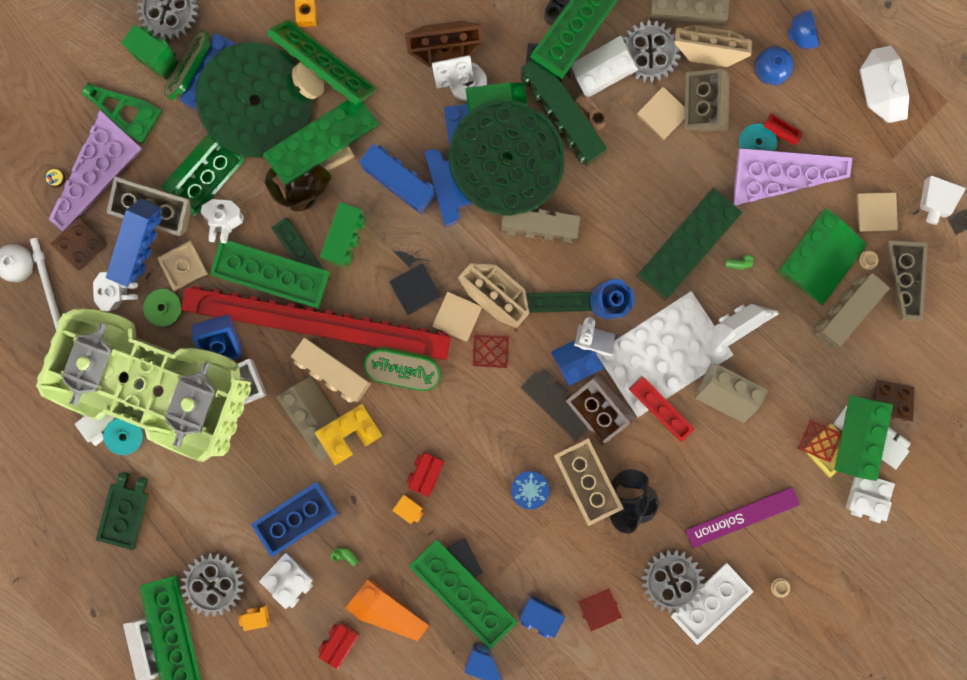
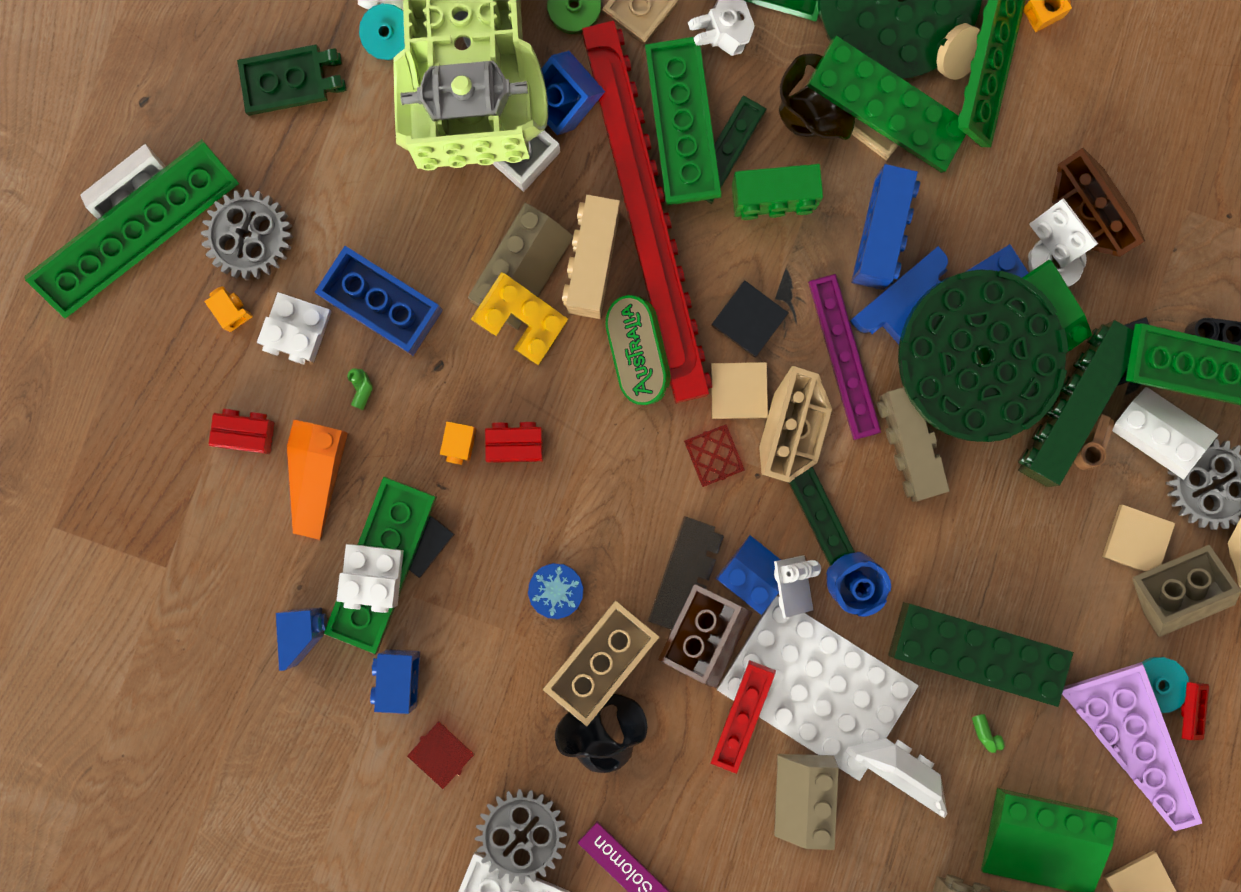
camera: 70 degrees right, 0 degrees up
none -> white plate [337,544,404,613]
none -> magenta tile [808,274,881,440]

